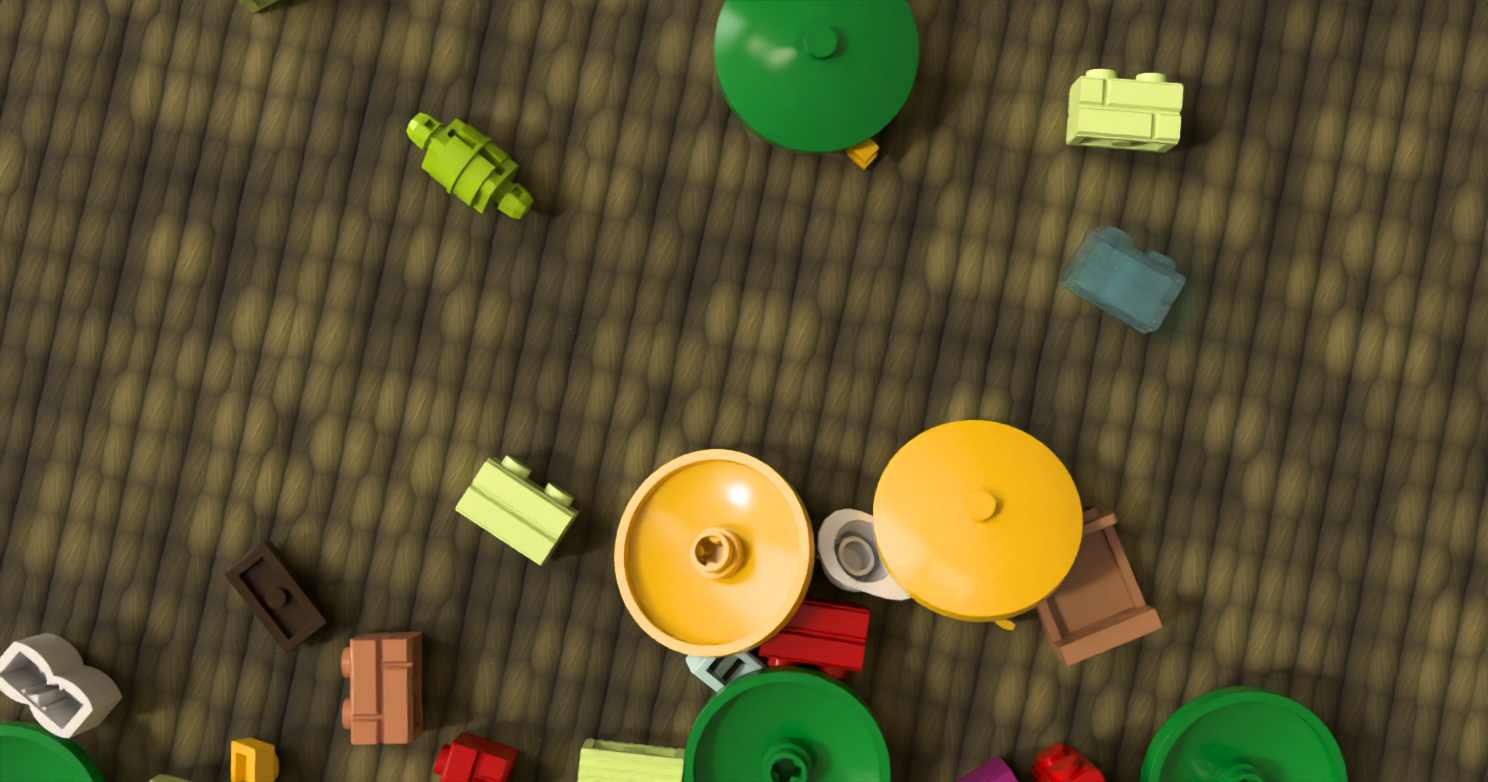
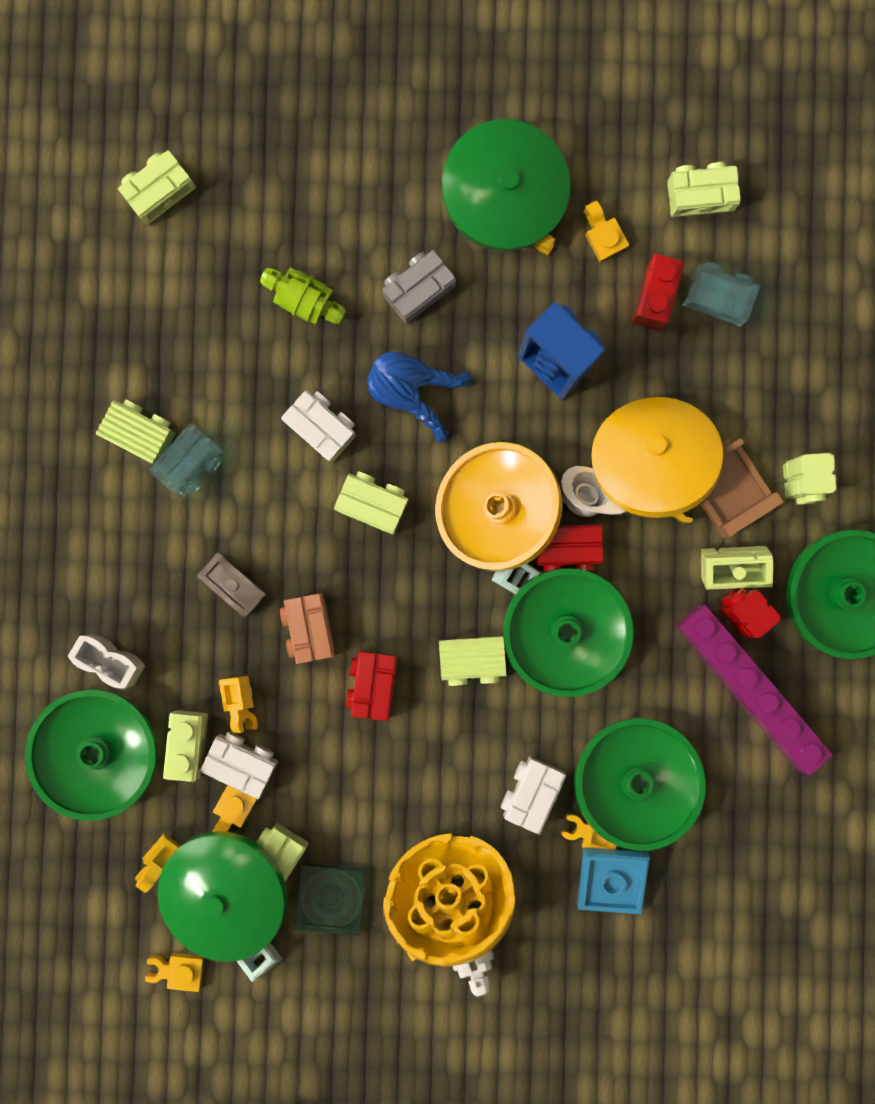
camera: 10 degrees left, 0 degrees up
none -> yellowish green brick [96,399,176,466]
none -> clear light blue brick [148,423,224,498]
none -> white brick [281,390,356,463]
none -> blue hair [367,352,473,443]
none -> light grey brick [382,250,456,324]
none -> blue brick [517,302,605,400]
none -> yellow plate [583,200,629,262]
none -> red brick [632,254,685,331]
none -> yellowish green brick [701,546,773,590]
none -> yellowish green brick [783,453,836,505]

